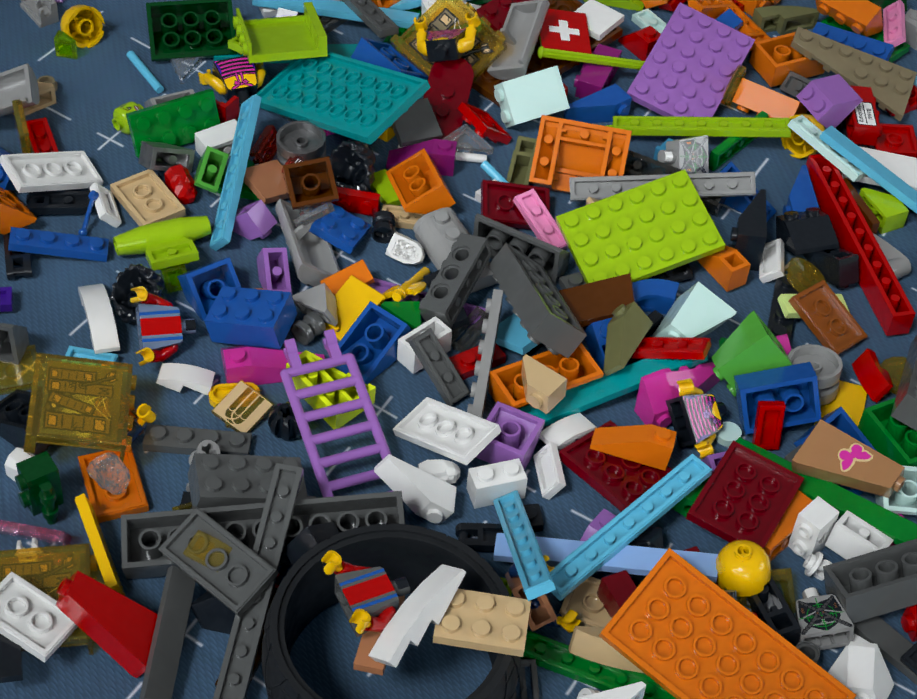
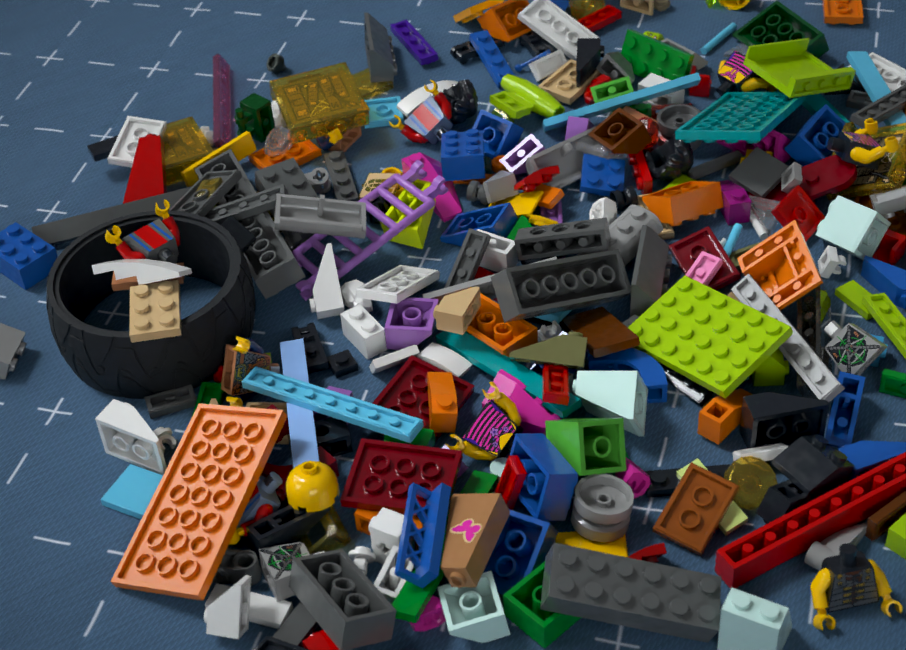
camera: 80 degrees right, 5 degrees down
white slope [156,363,215,395] -> none
medium azure tile [493,490,556,601] -> none
none -> light grey container [274,194,366,239]
none -> blue fence [394,482,451,588]
none -> red slope [514,165,560,193]
none -> black slope [576,38,604,87]
none -> light grey plate [781,162,803,193]

